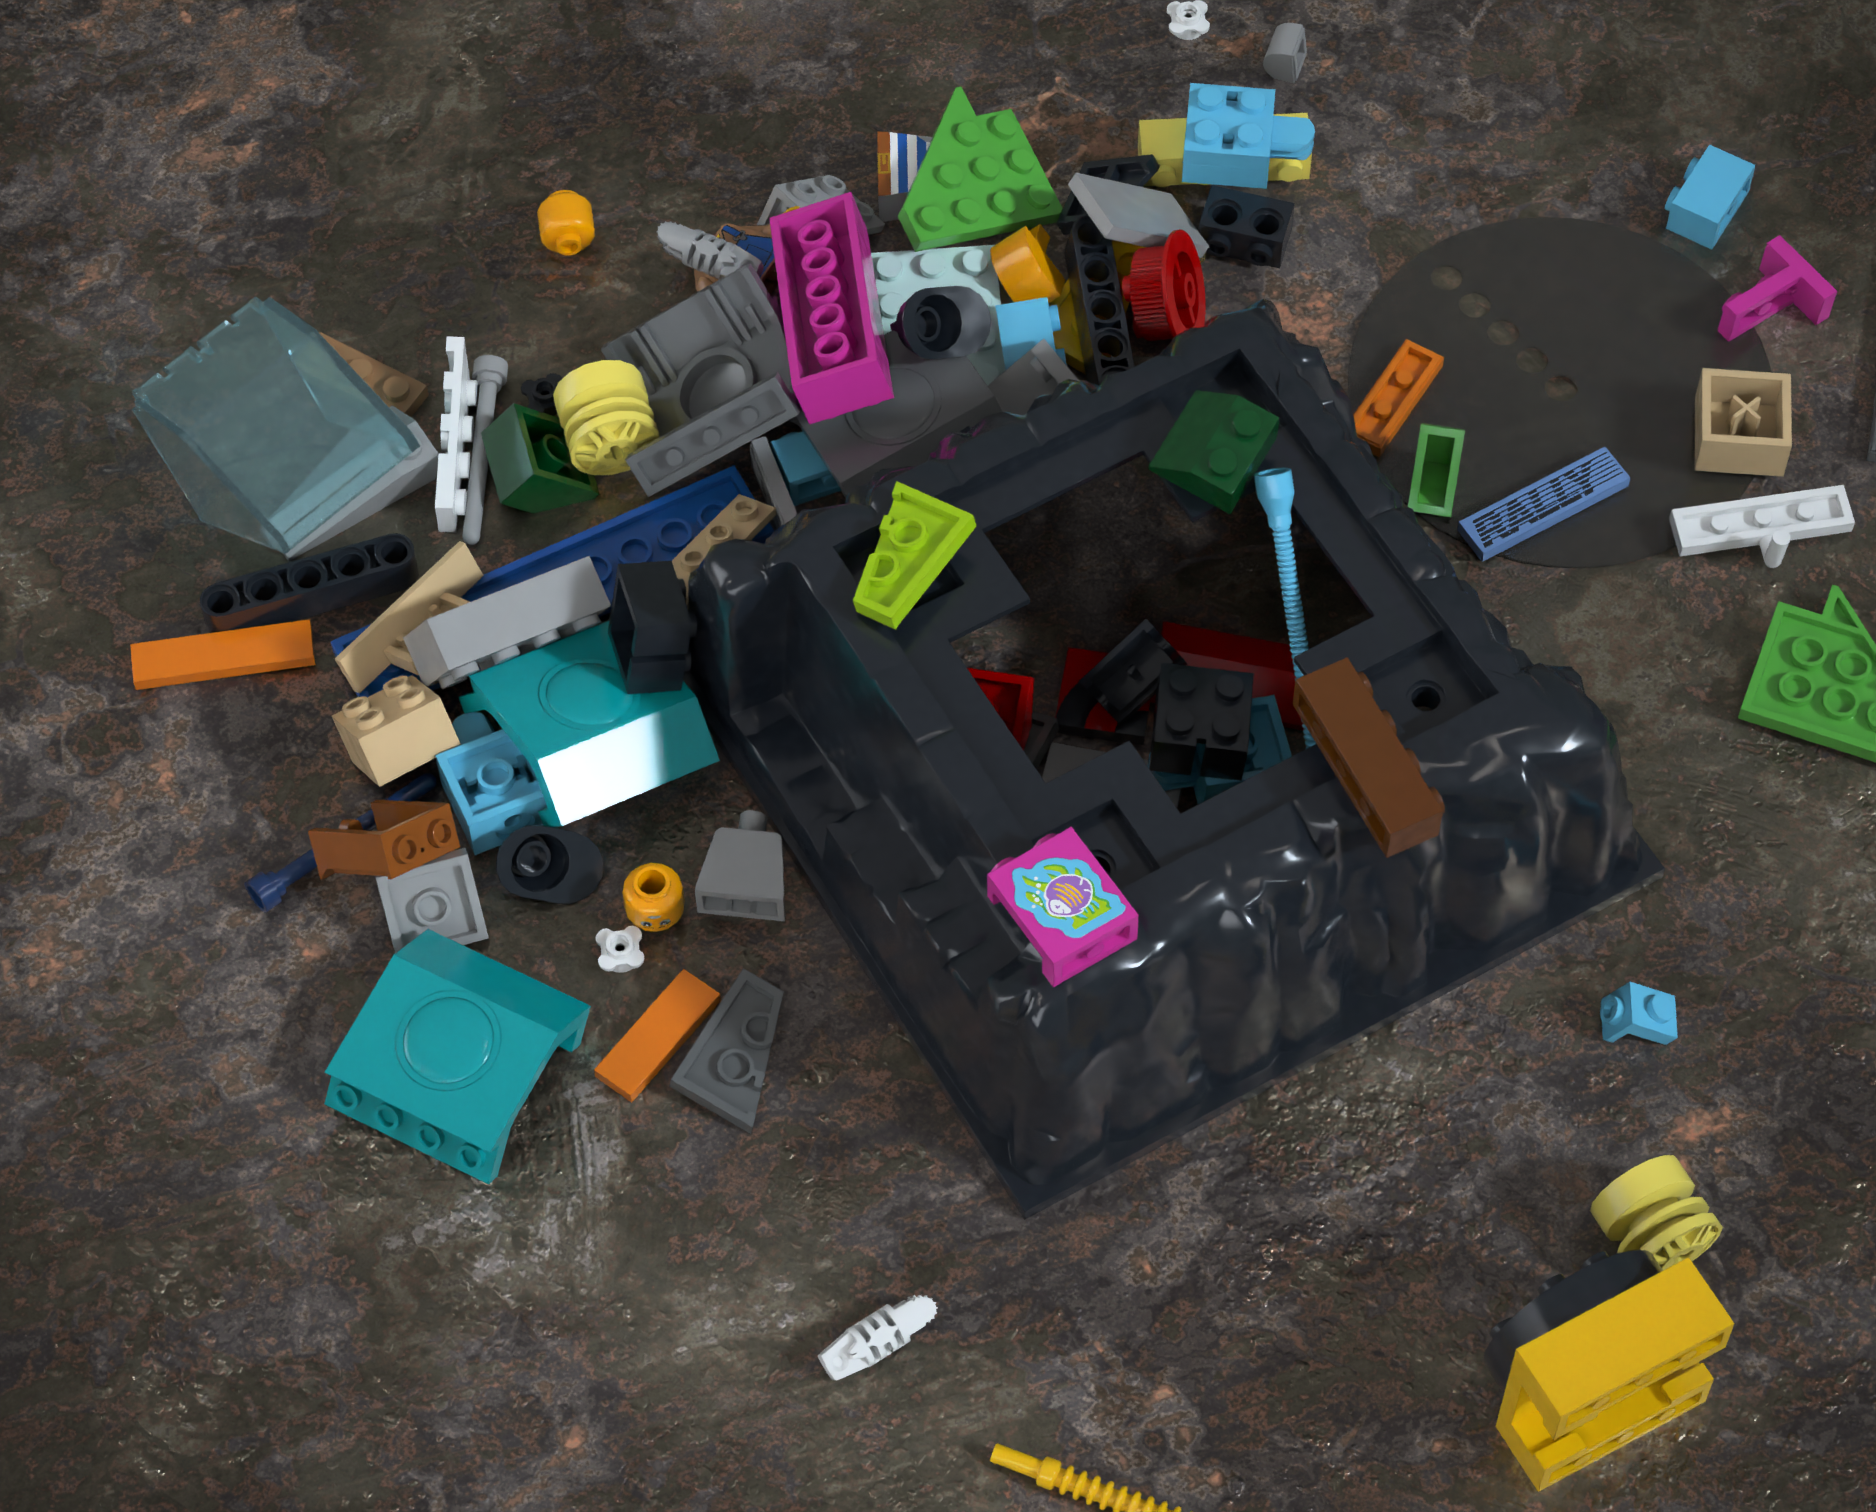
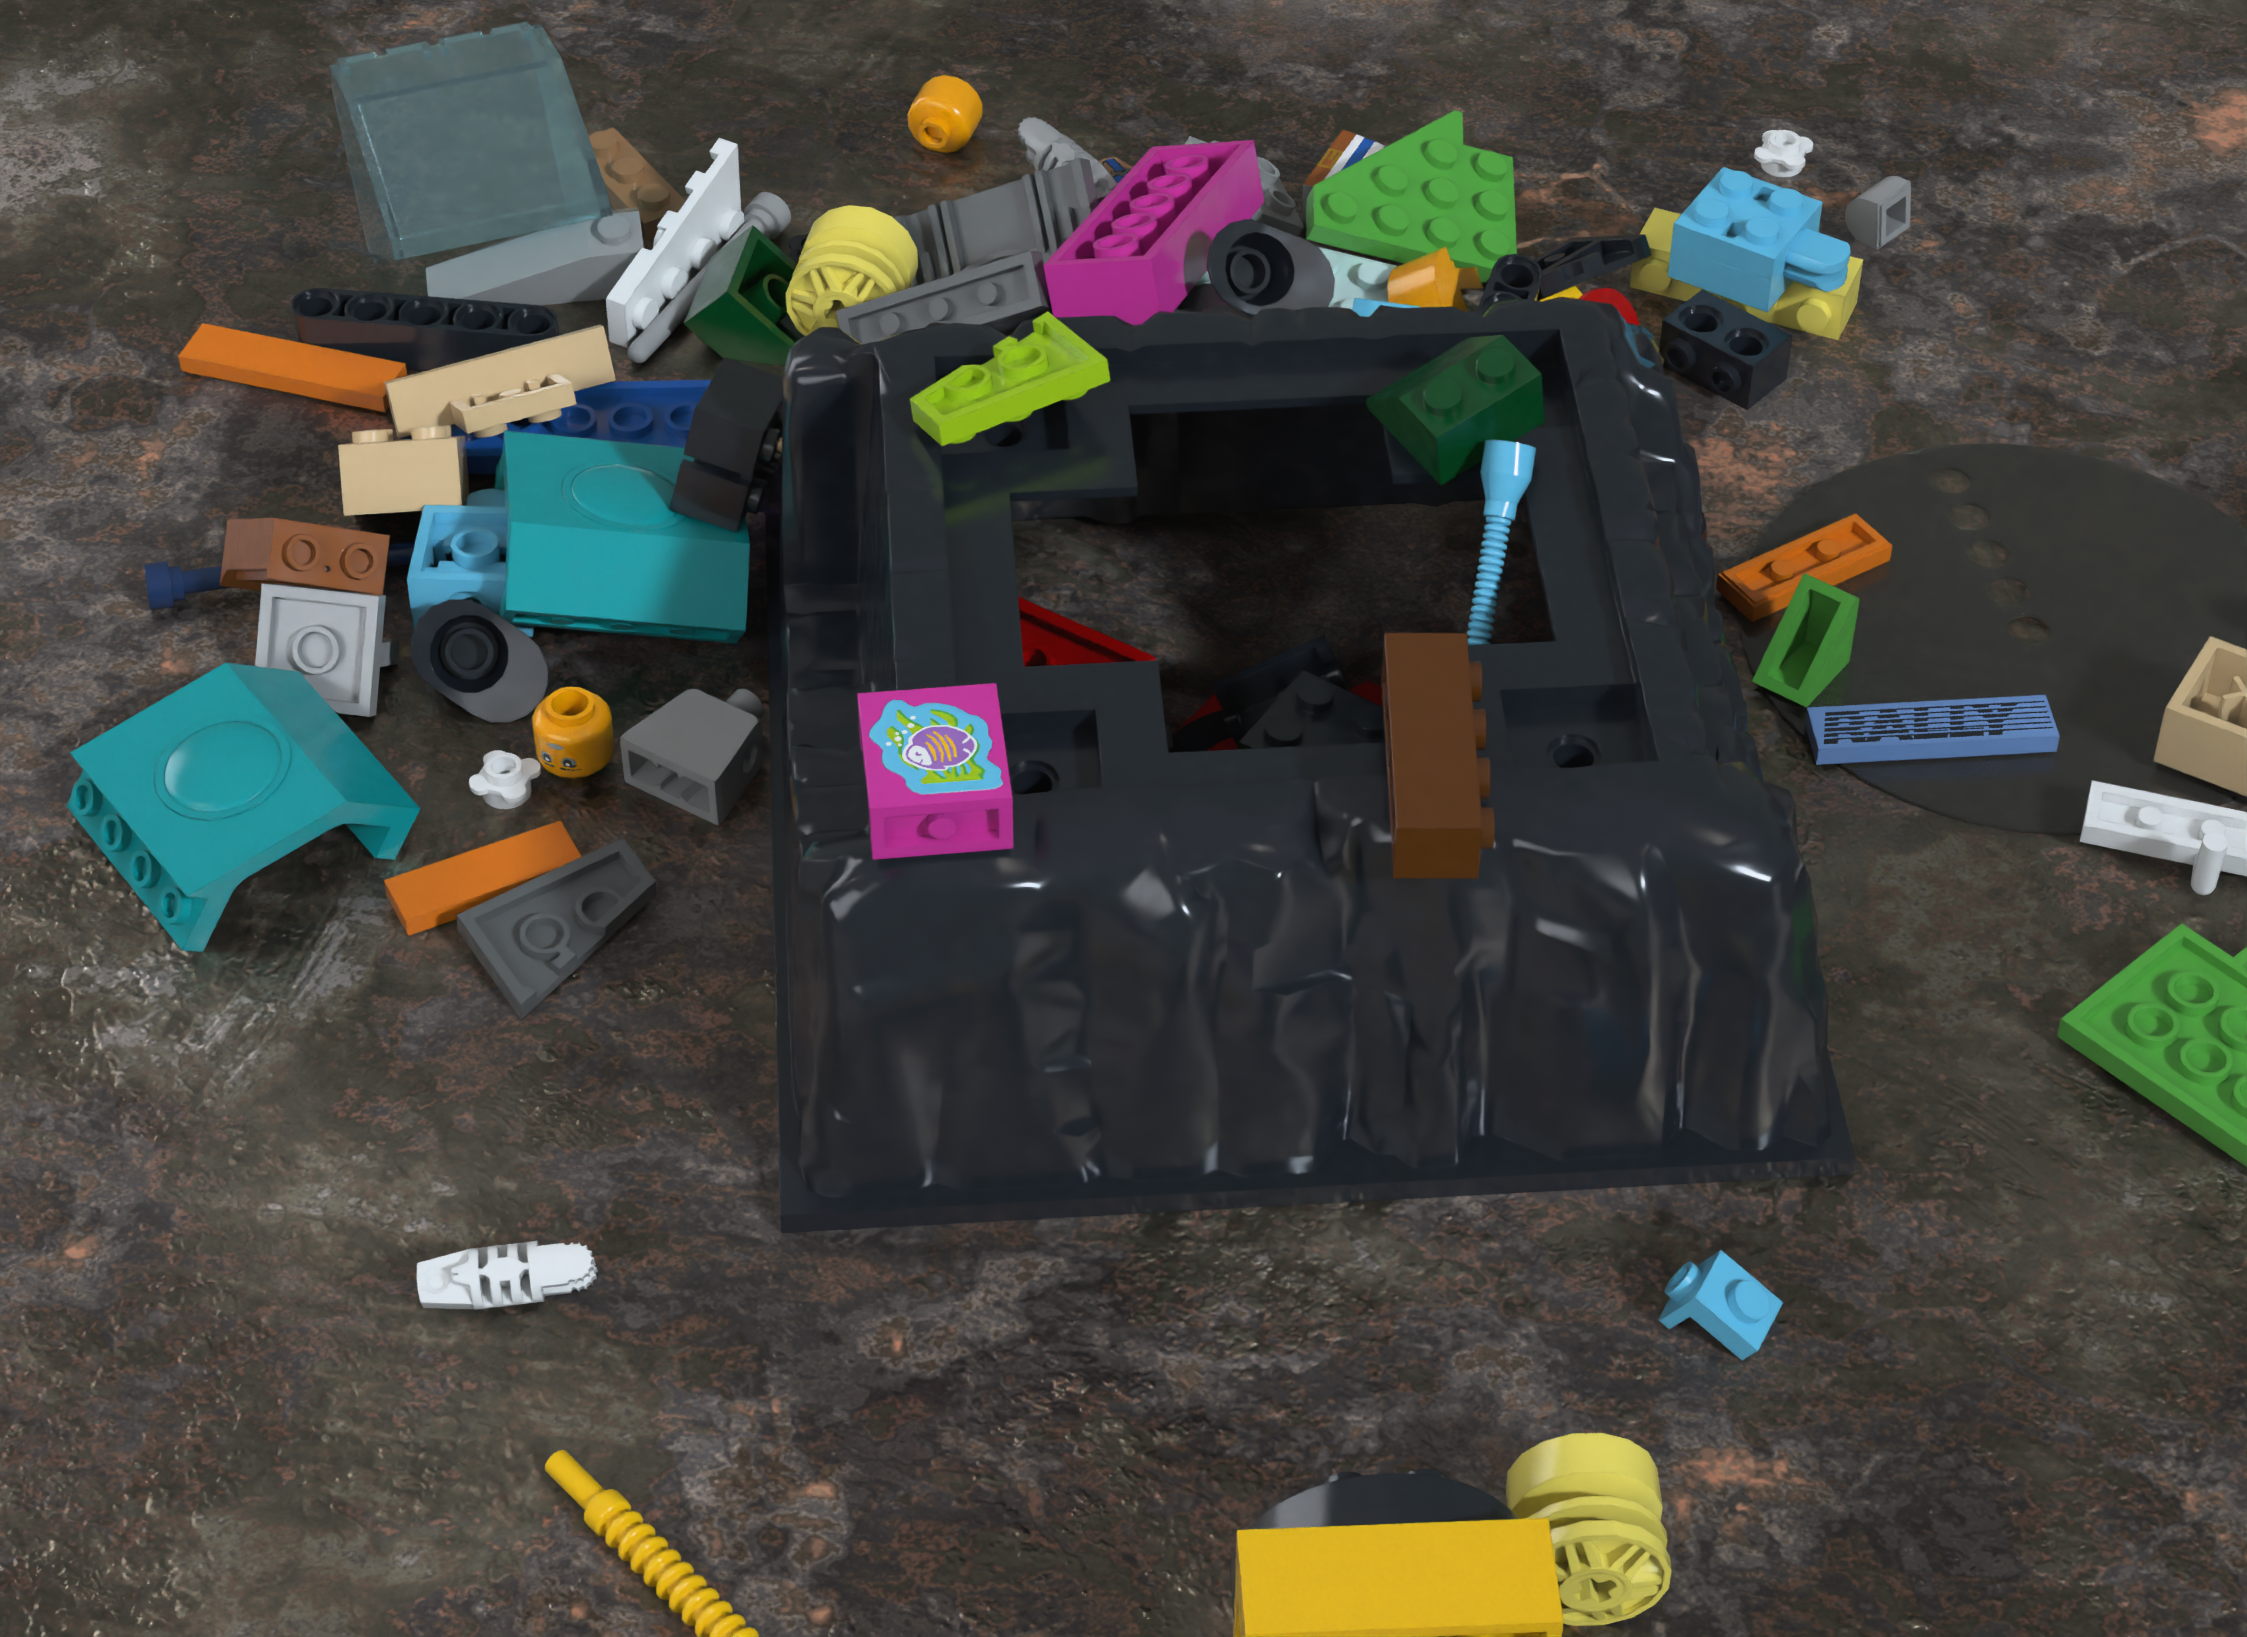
camera: 25 degrees right, 15 degrees down
light grey brick [403,556,611,690] -> none
light grey tile [1068,173,1209,258] -> none

